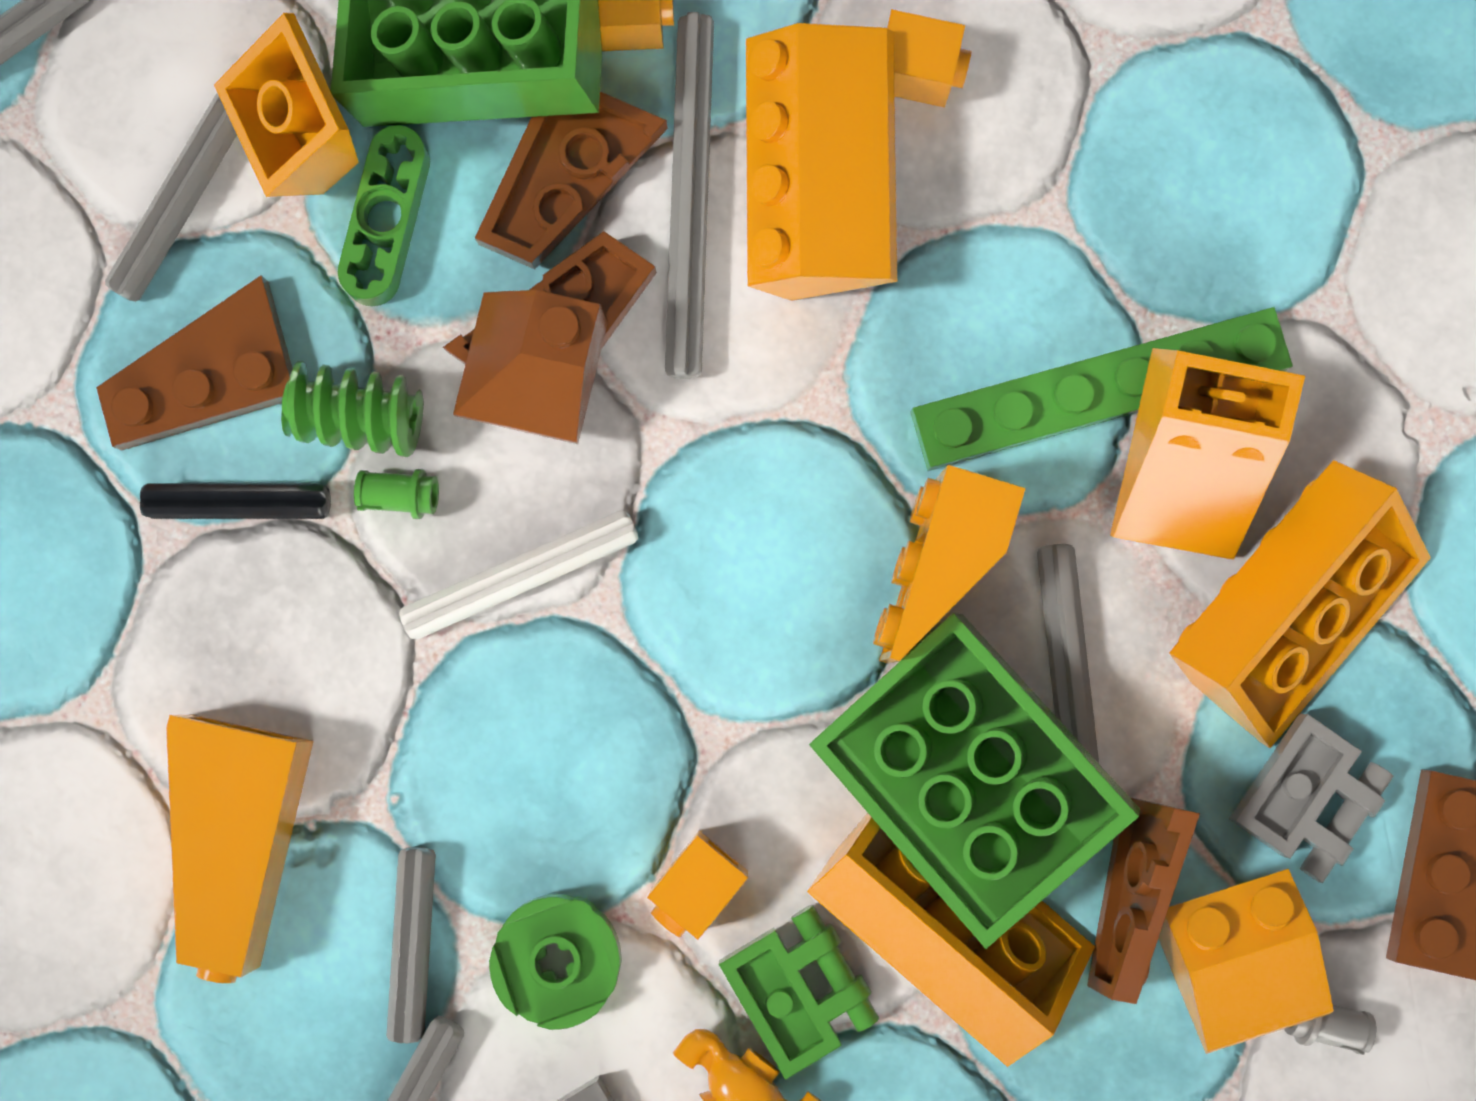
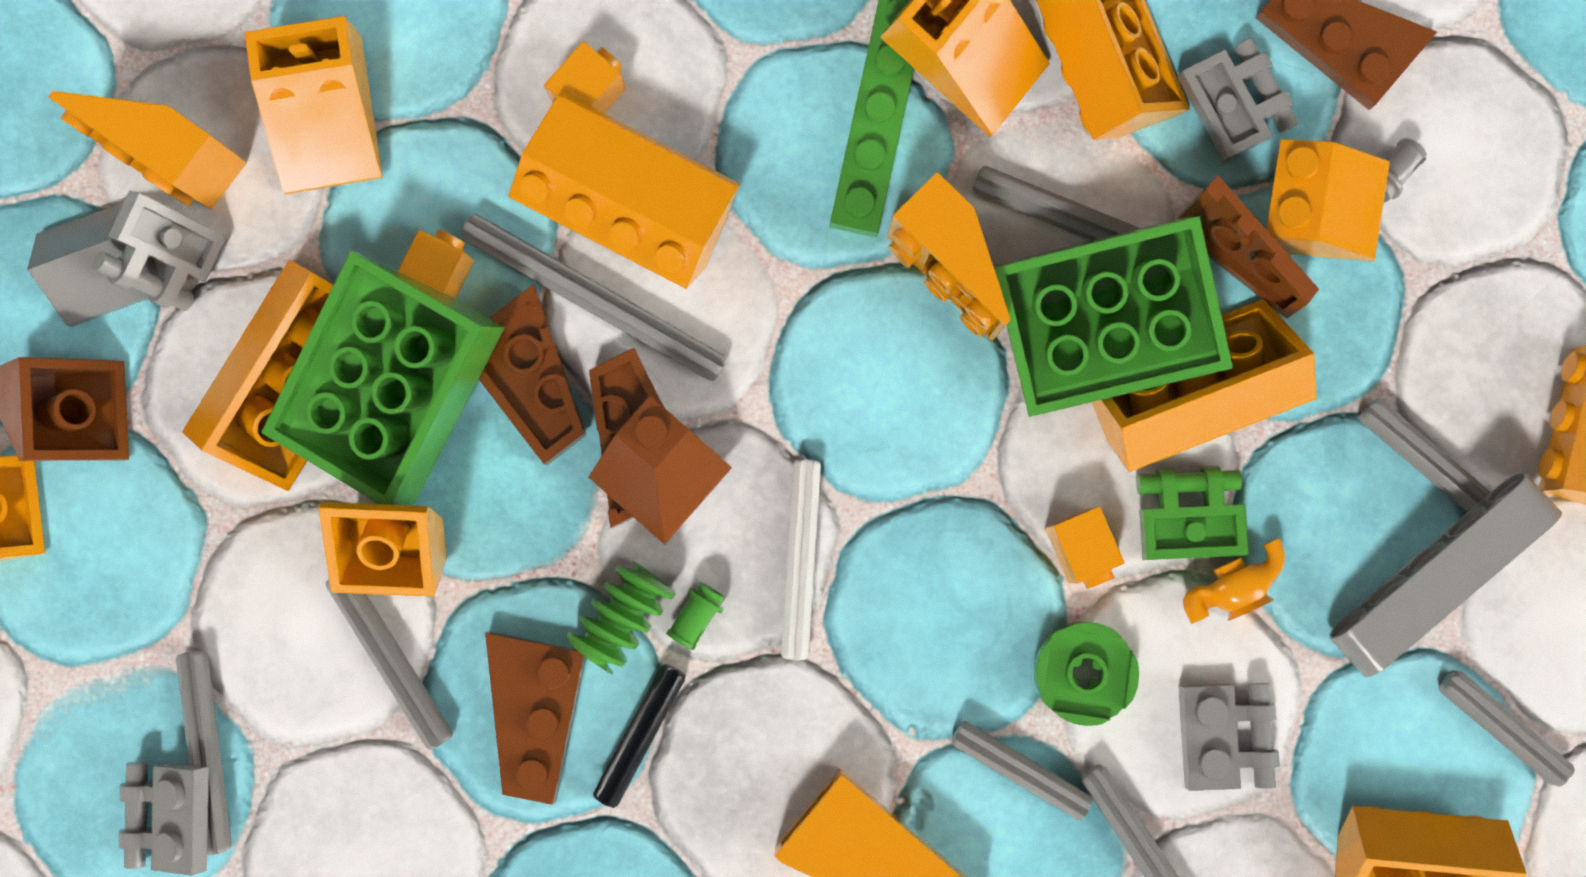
camera: 65 degrees left, 0 degrees up
bright green beam [338,125,430,306] -> none

